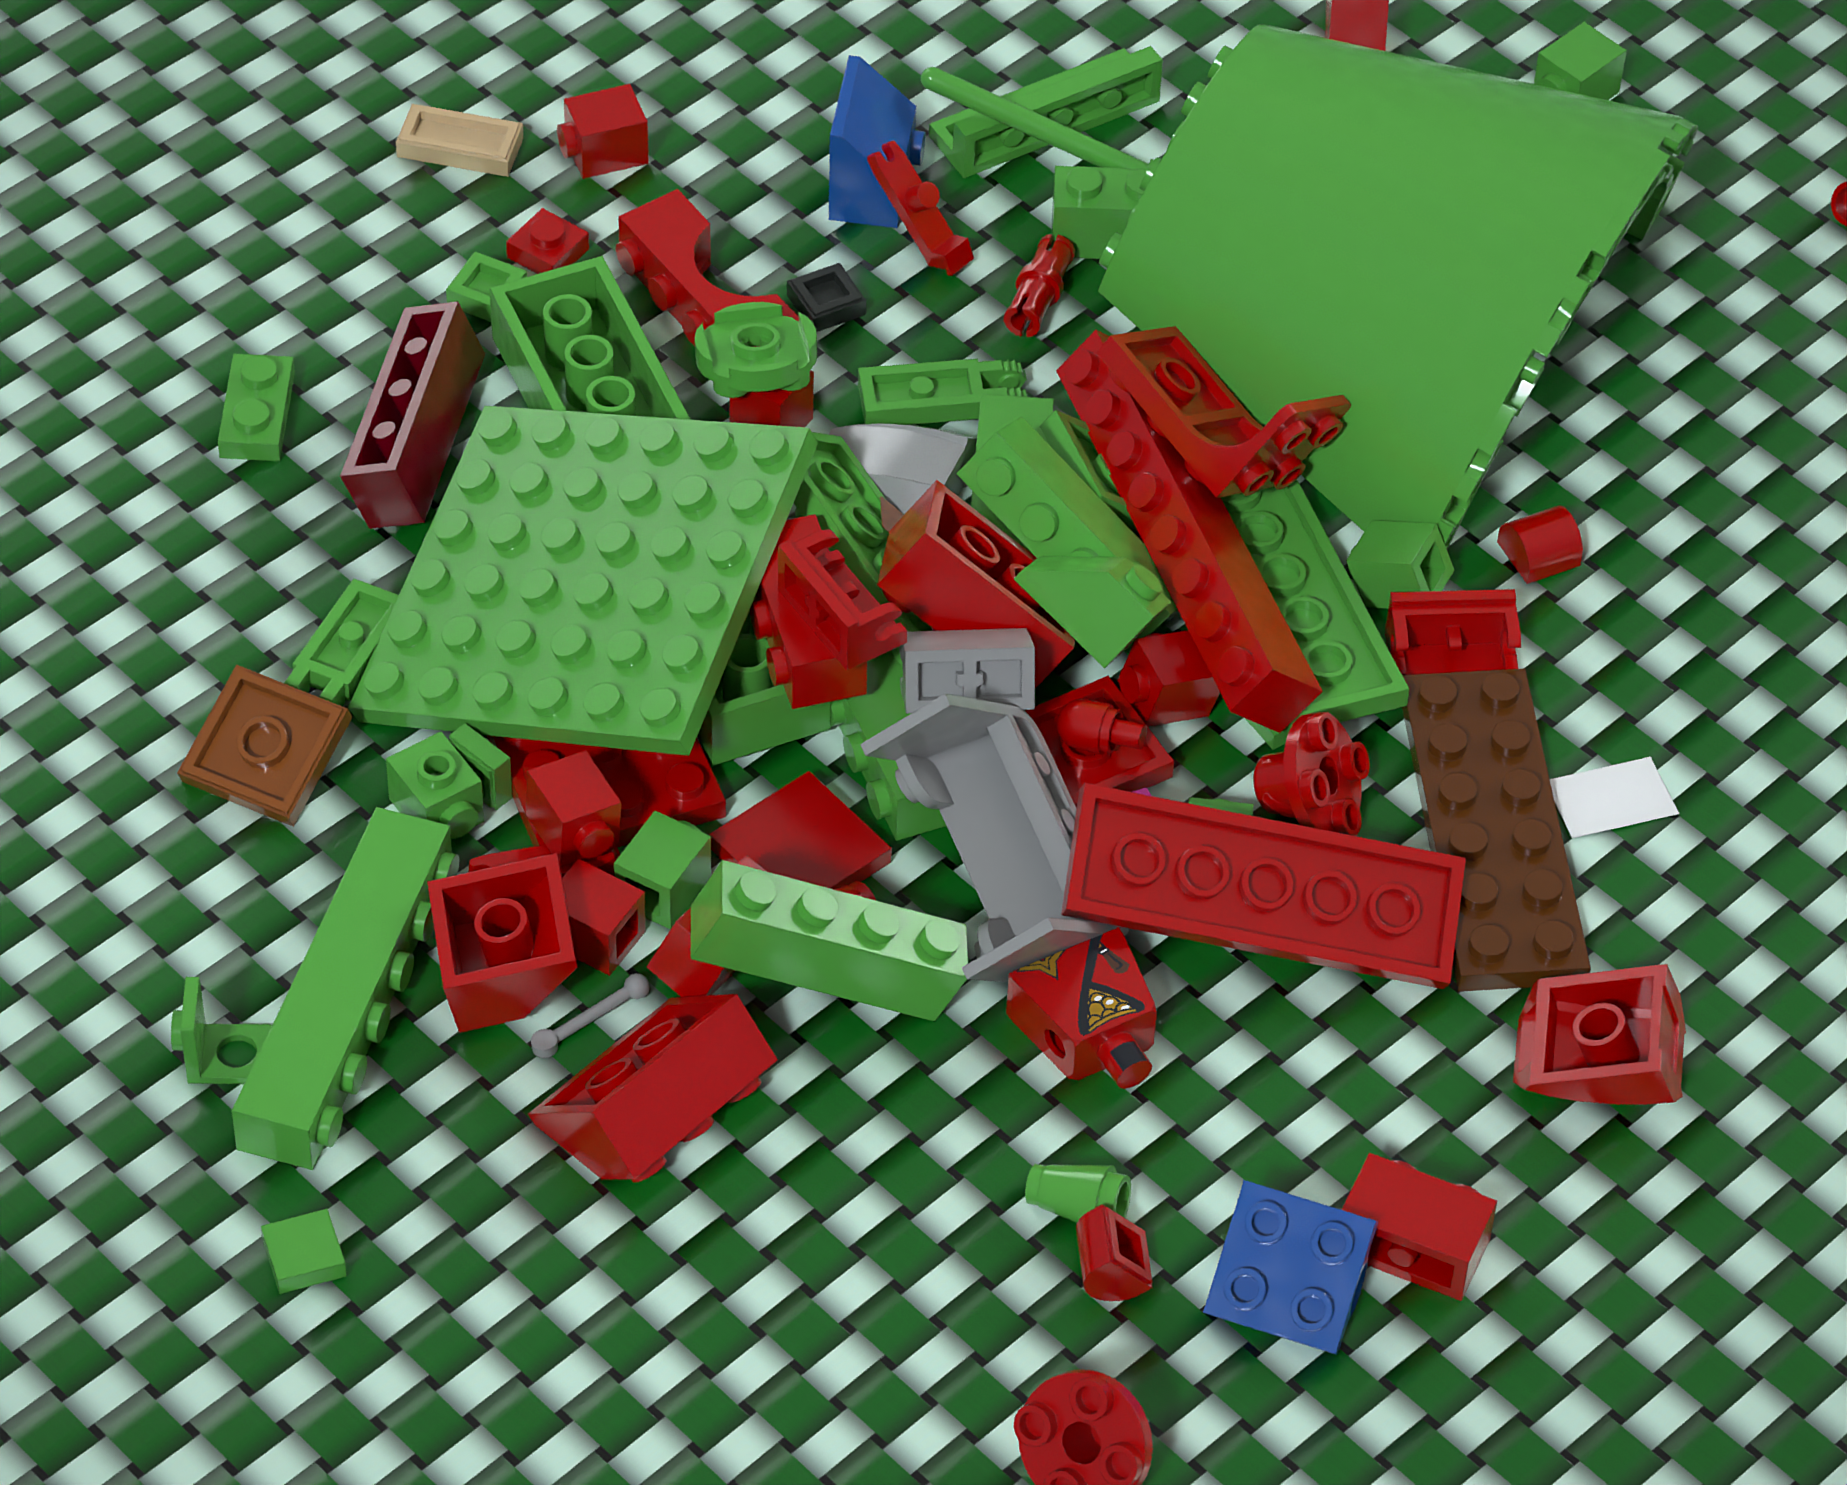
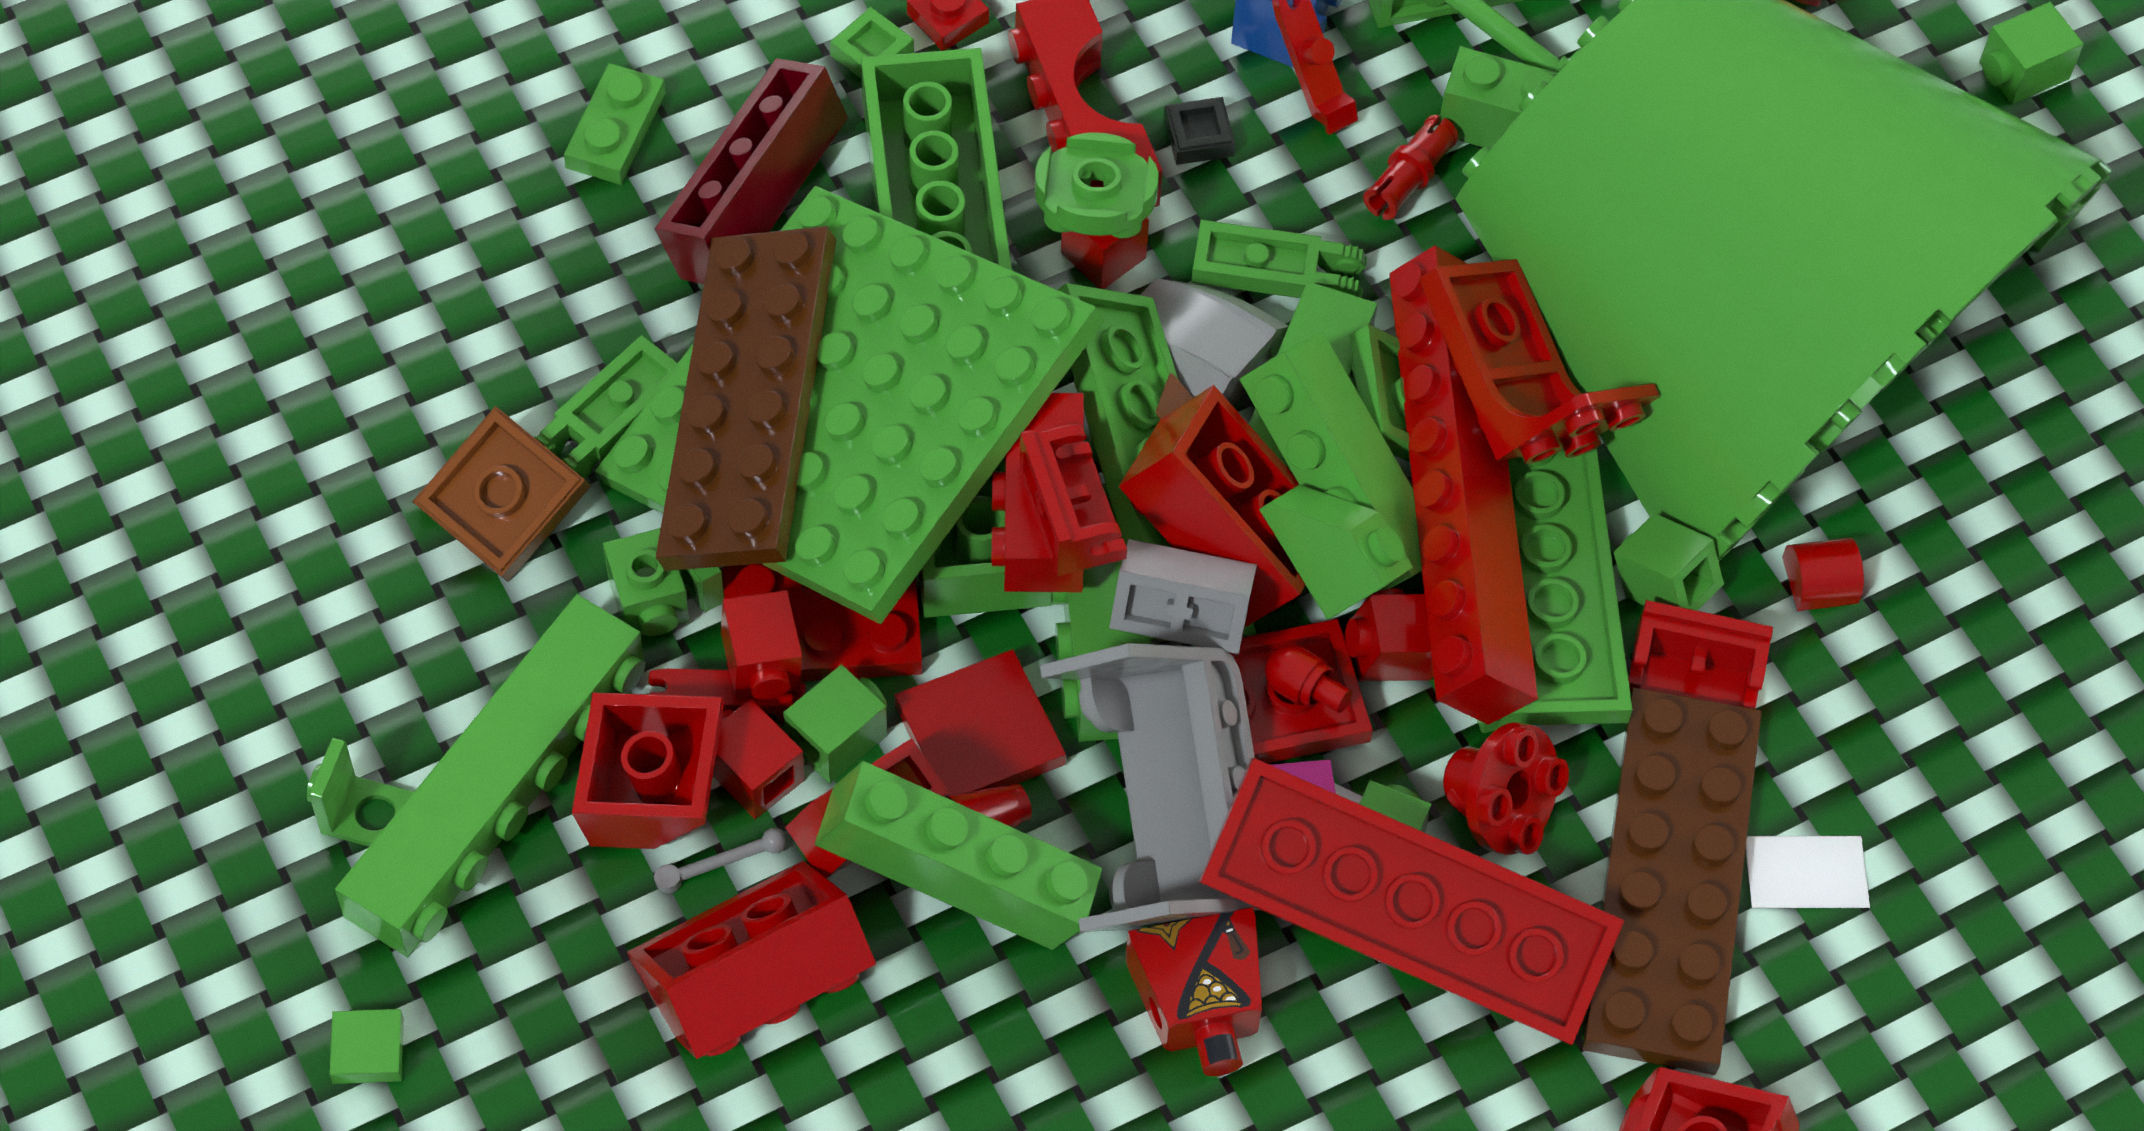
camera: 15 degrees right, 10 degrees up
none -> reddish brown plate [655,226,837,571]

